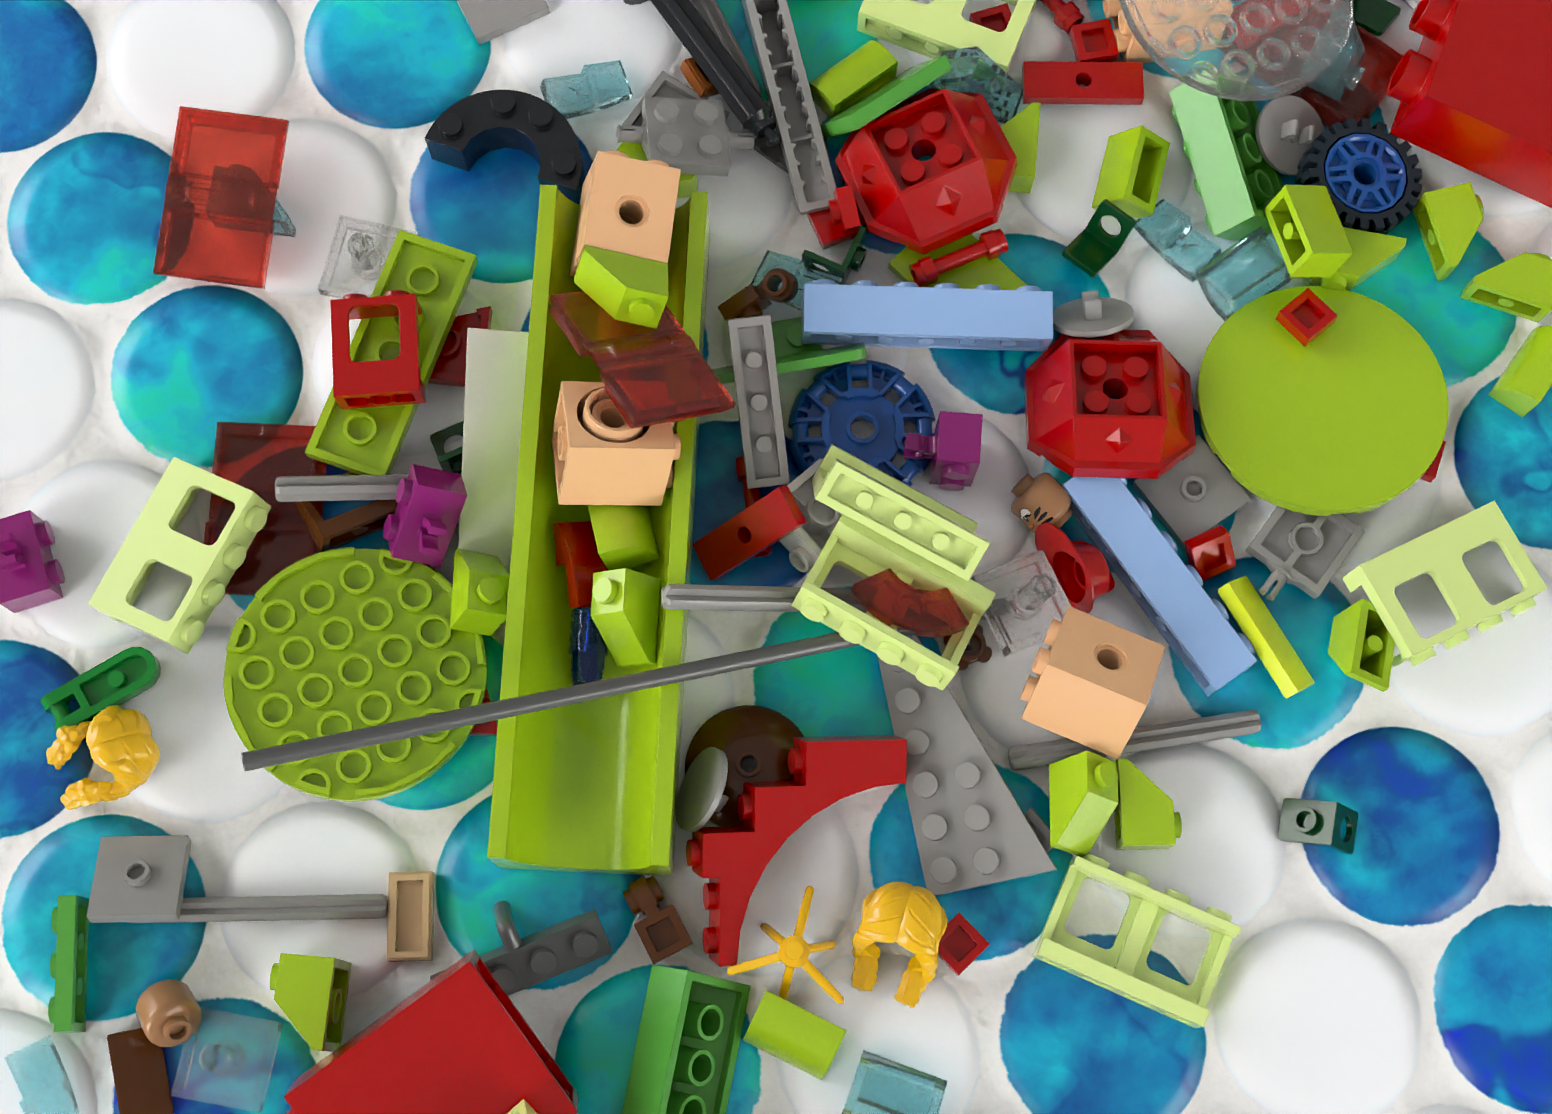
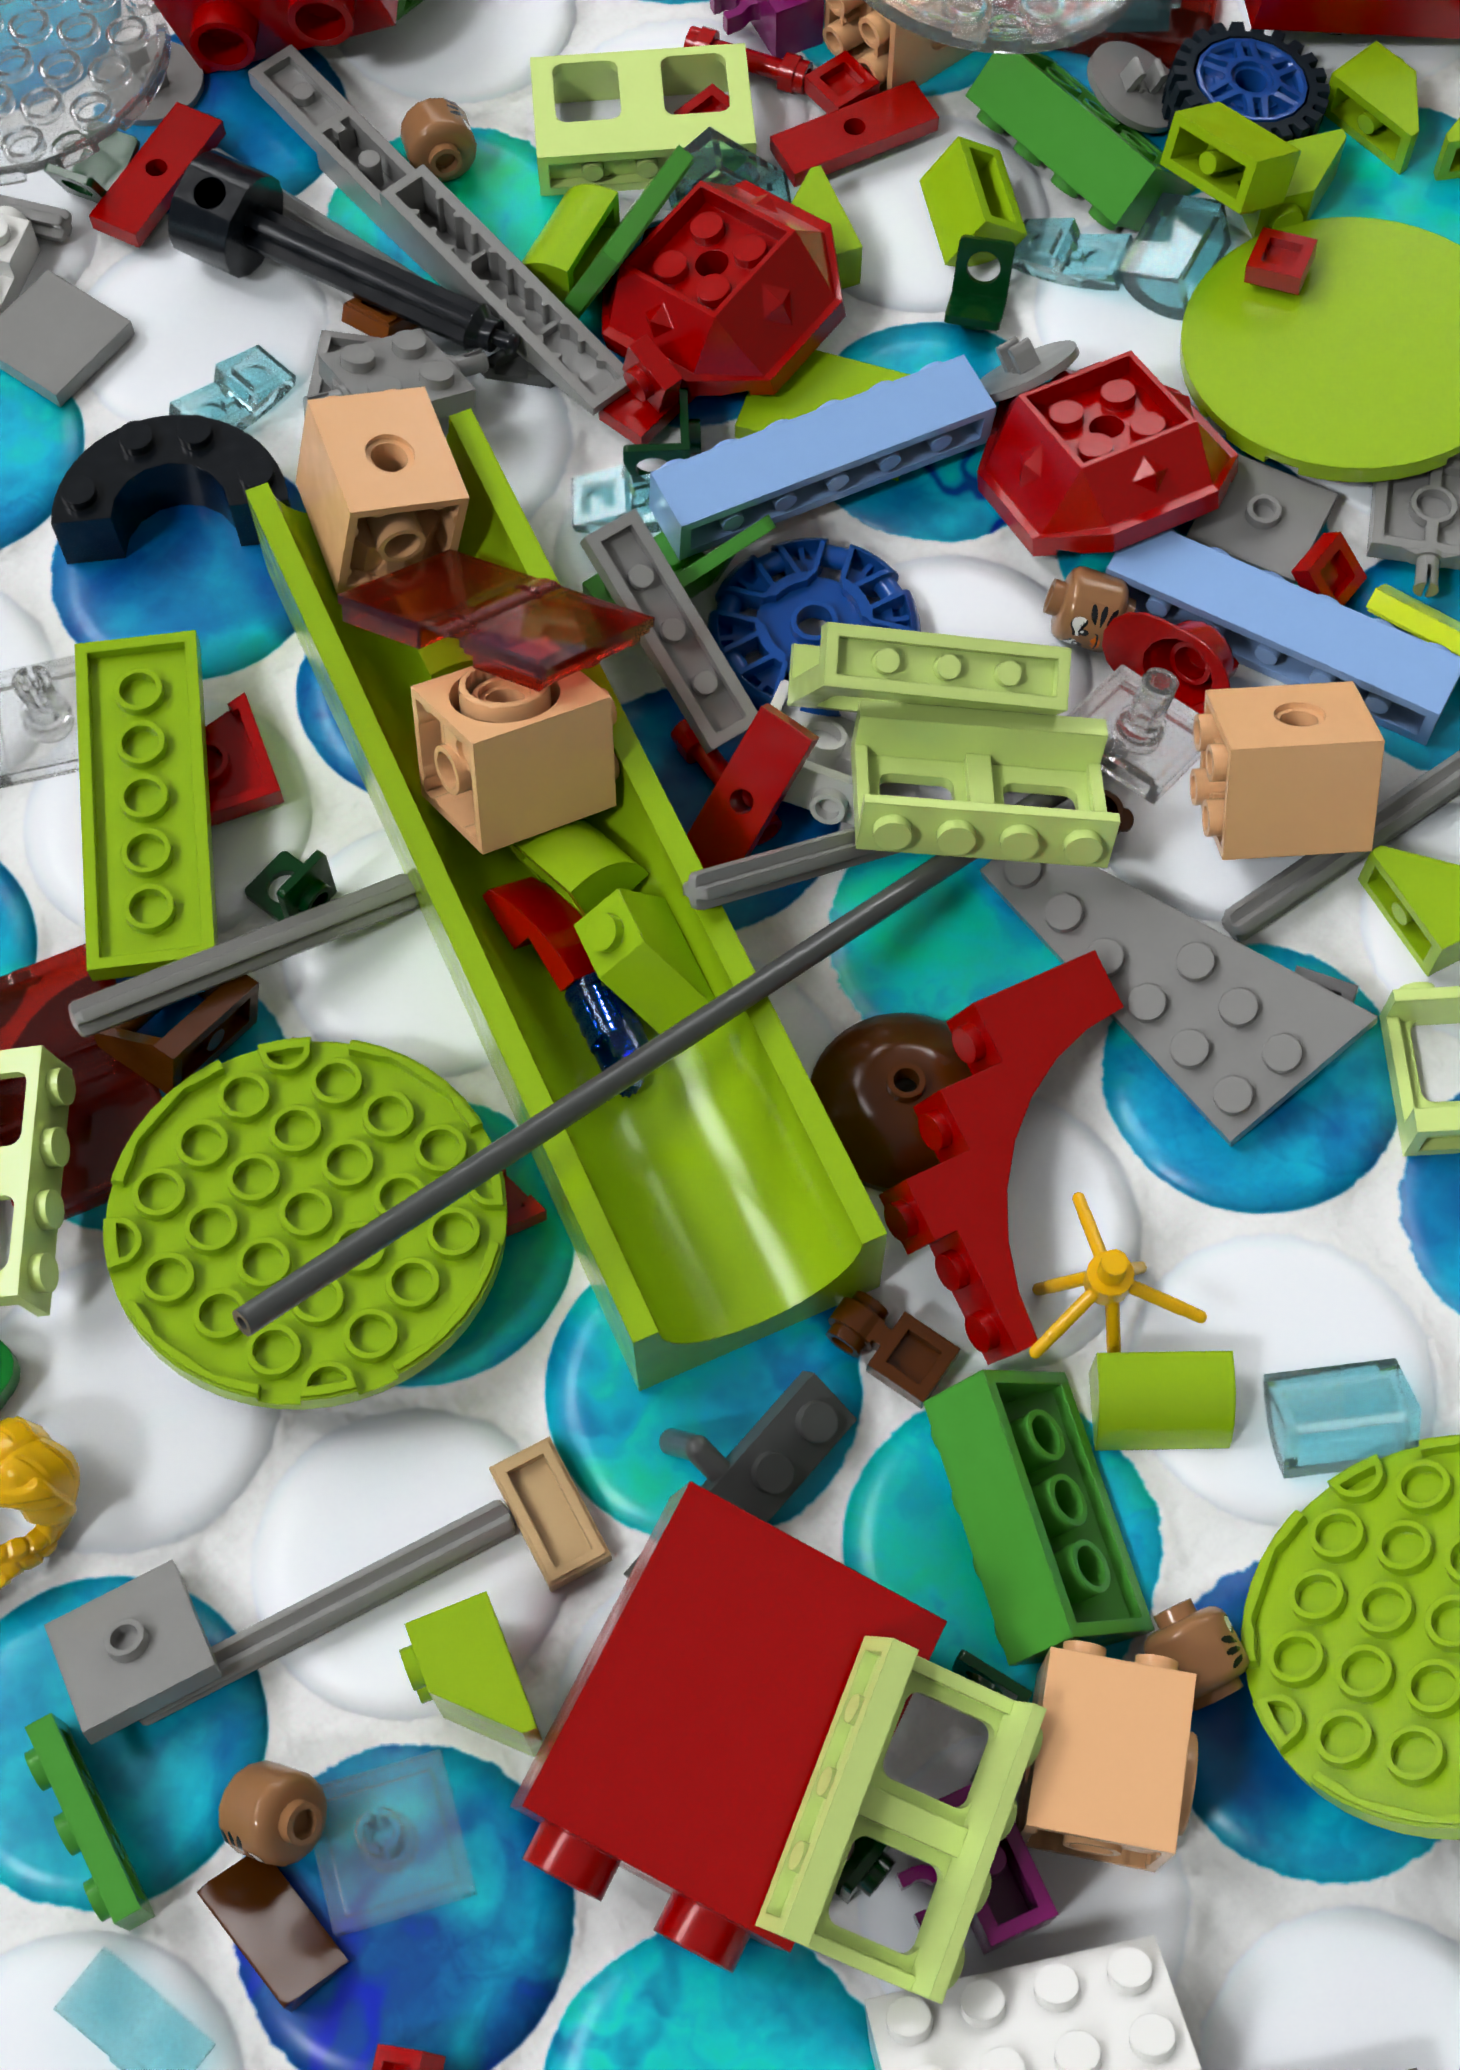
camera: 25 degrees left, 10 degrees down
red window [330,290,426,410] -> none
magenta brick [383,464,468,567] -> none
lime slope [450,548,509,636] -> none
sticker [458,328,529,573] -> none
lime slope [574,245,669,329] -> none
light grey piece [676,747,729,832] -> none
reddish brown plate [717,268,798,321] -> none
clear red tile [851,568,970,637] -> none
yellow hair [851,881,948,1008] -> none
magenta brick [903,411,983,491] -> none
red bar [909,229,1008,287] -> none
red plate [938,912,990,976] -> none
lime slope [1049,750,1118,857] -> none

